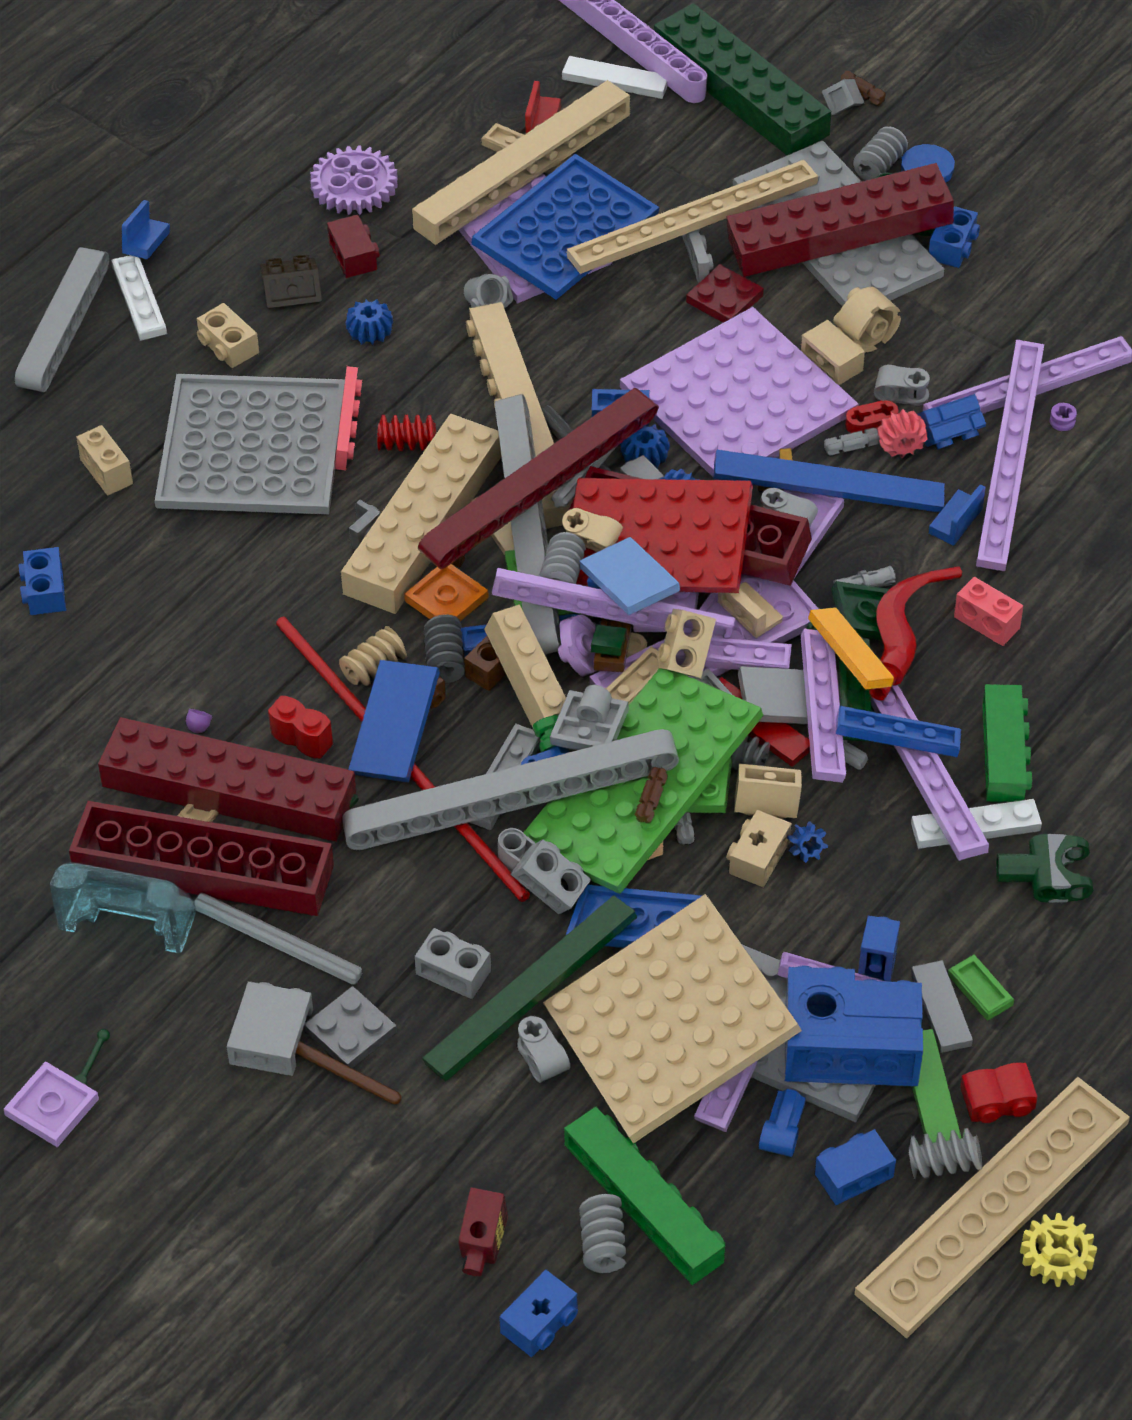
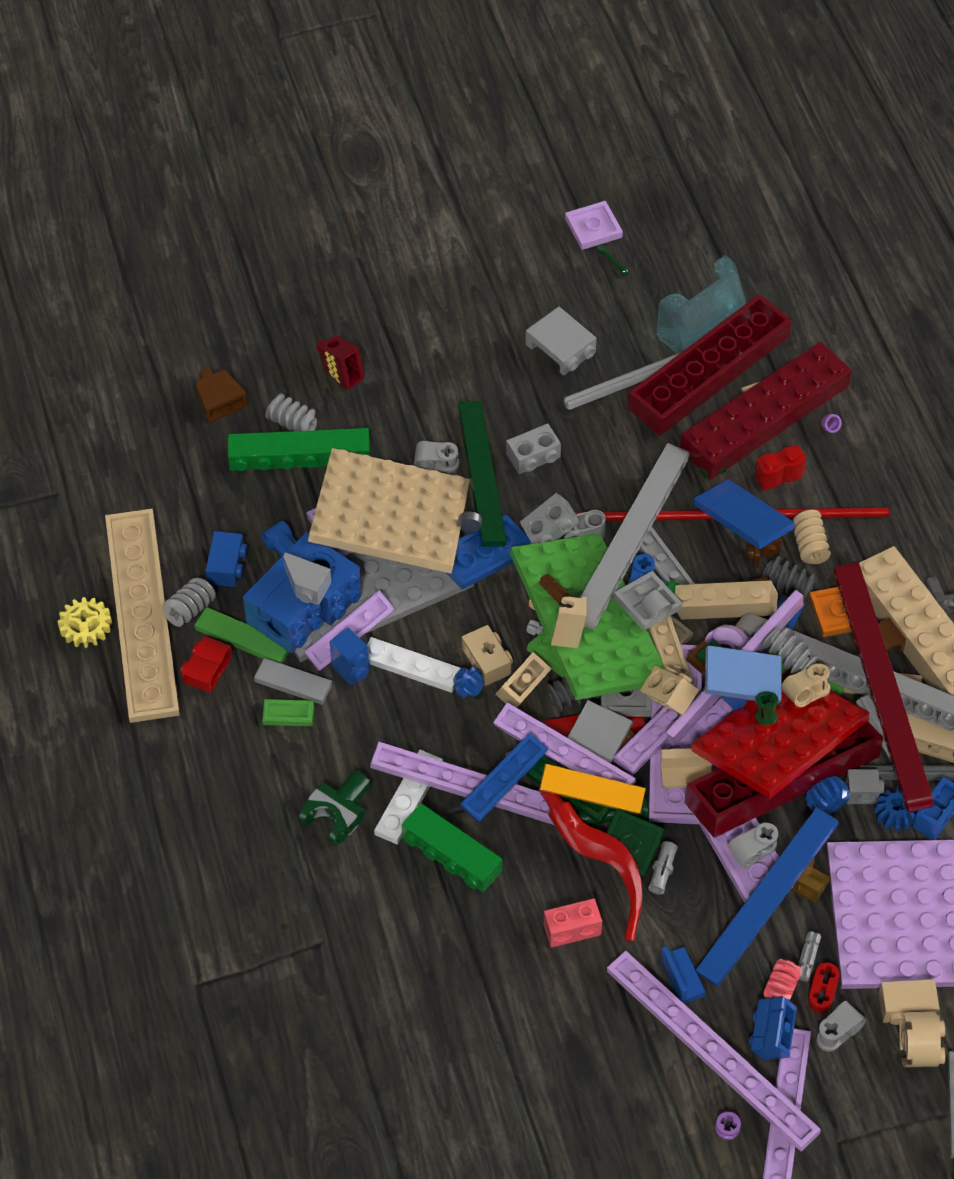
camera: 125 degrees right, 5 degrees up
reddish brown piece [295,1041,402,1105] -> none
flat silver plate [304,986,397,1068] -> none
blue brick [500,1269,578,1357] -> none
none -> reddish brown torso [196,368,248,424]
none -> light grey slope [283,552,332,605]
none -> white plate [367,637,461,693]
none -> flat silver tile [457,511,482,532]
none -> tan hinge [551,597,587,648]
none -> dark green bush [755,691,778,726]

